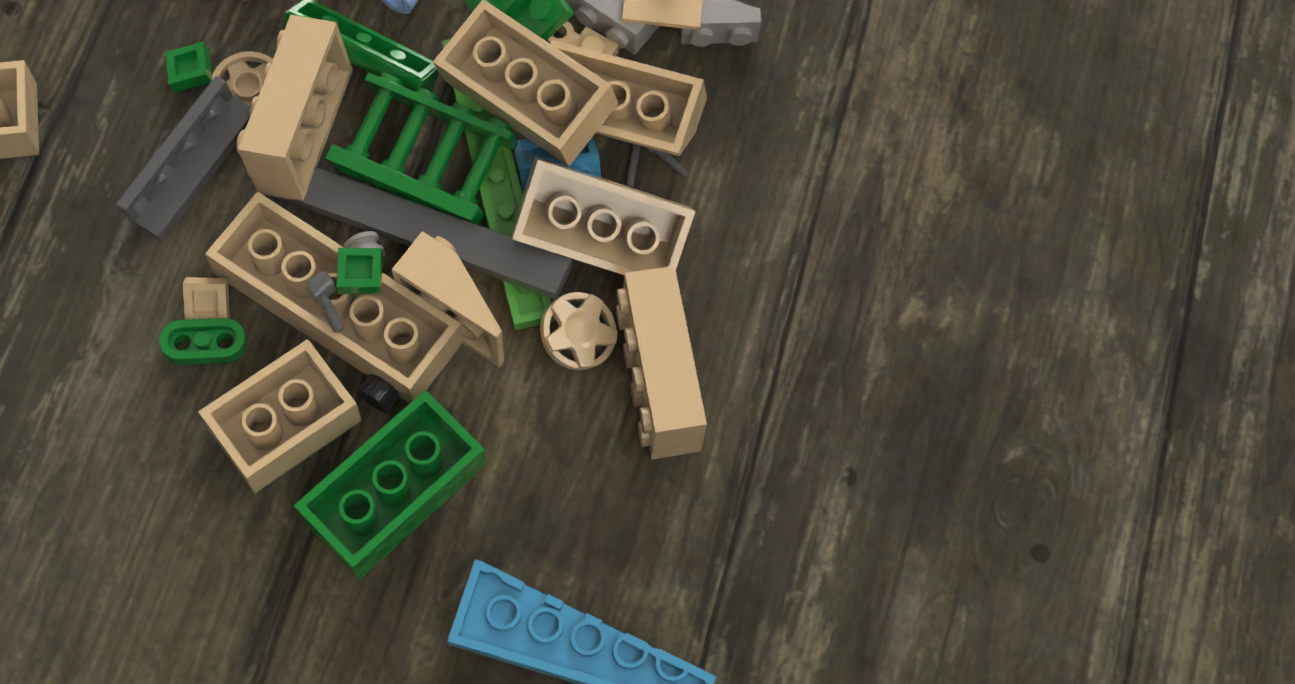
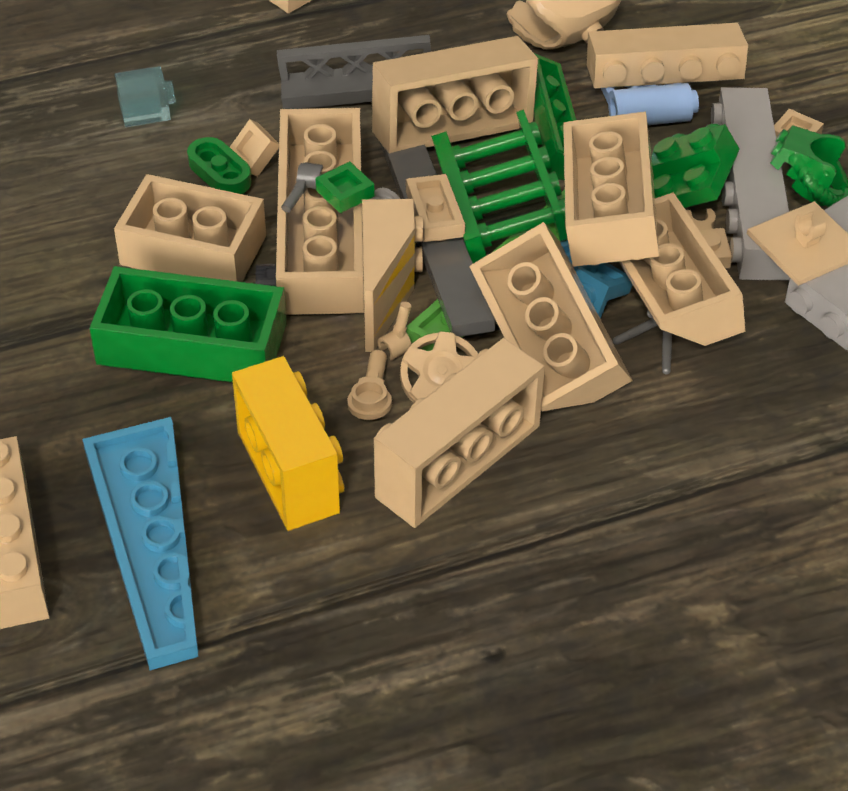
camera: 60 degrees right, 20 degrees down
green plate [166,41,212,93] -> none
none -> clear light blue brick [115,66,175,127]
none -> yellow brick [232,356,344,531]
none -> tan plate [347,350,392,420]
none -> tan hand [377,302,411,361]
none -> tan plate [406,174,465,242]

